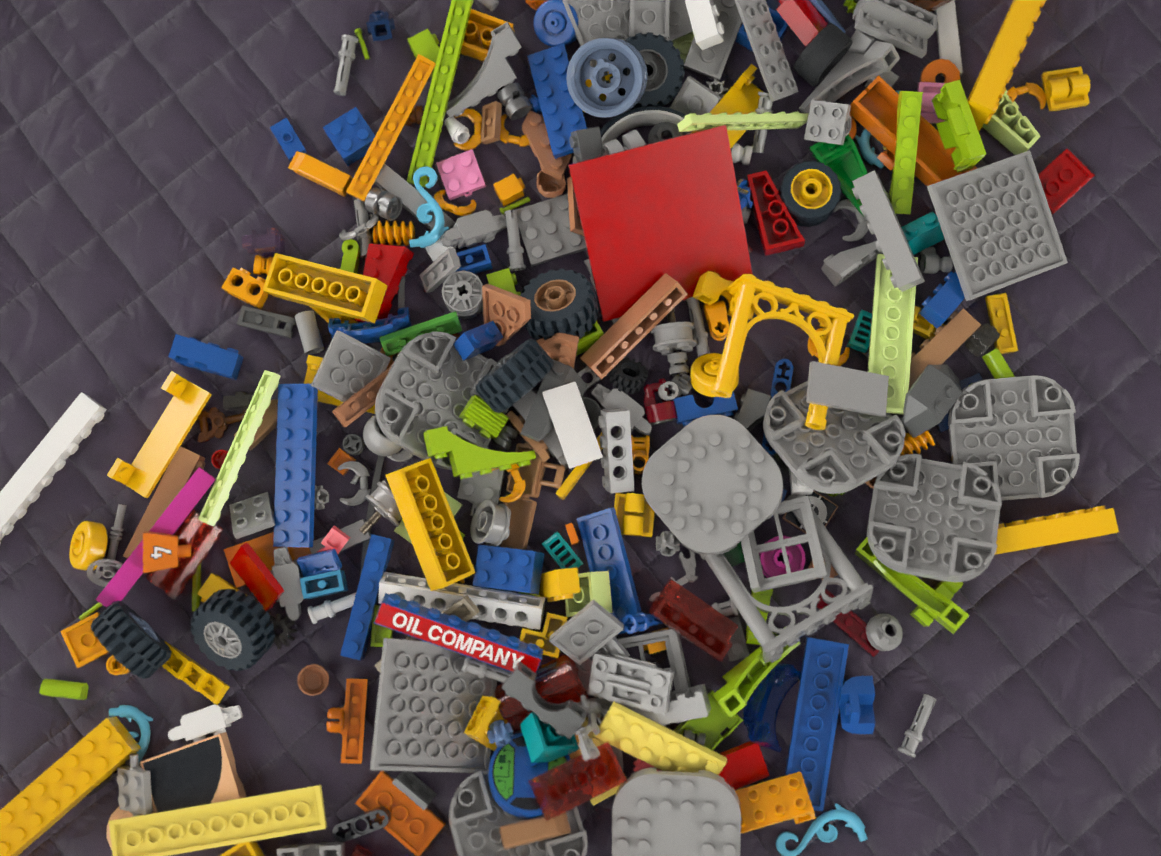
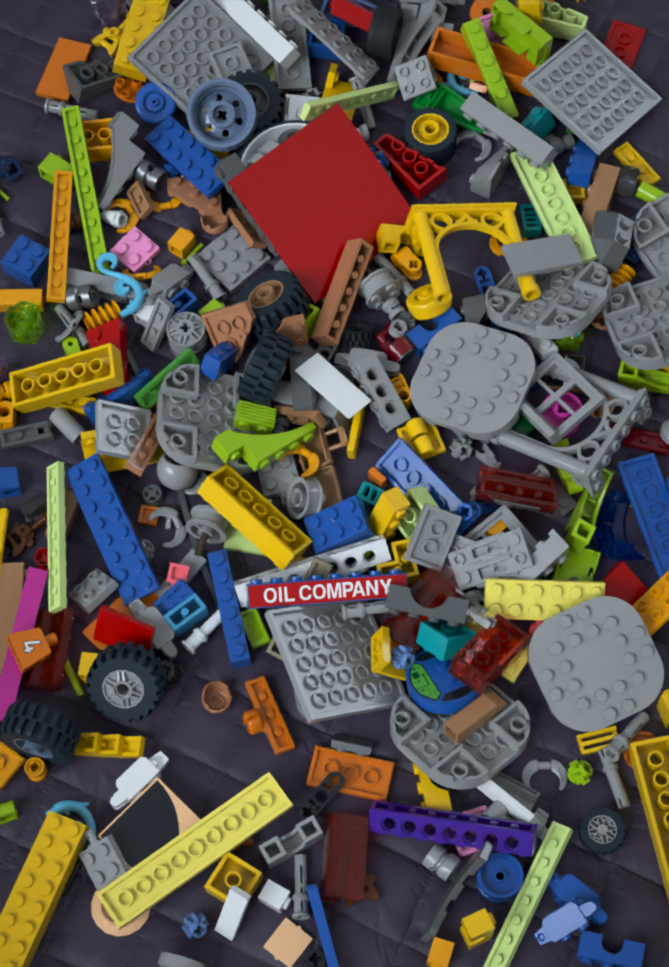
camera: 25 degrees left, 15 degrees down
none -> clear neon green brick [4,301,45,344]

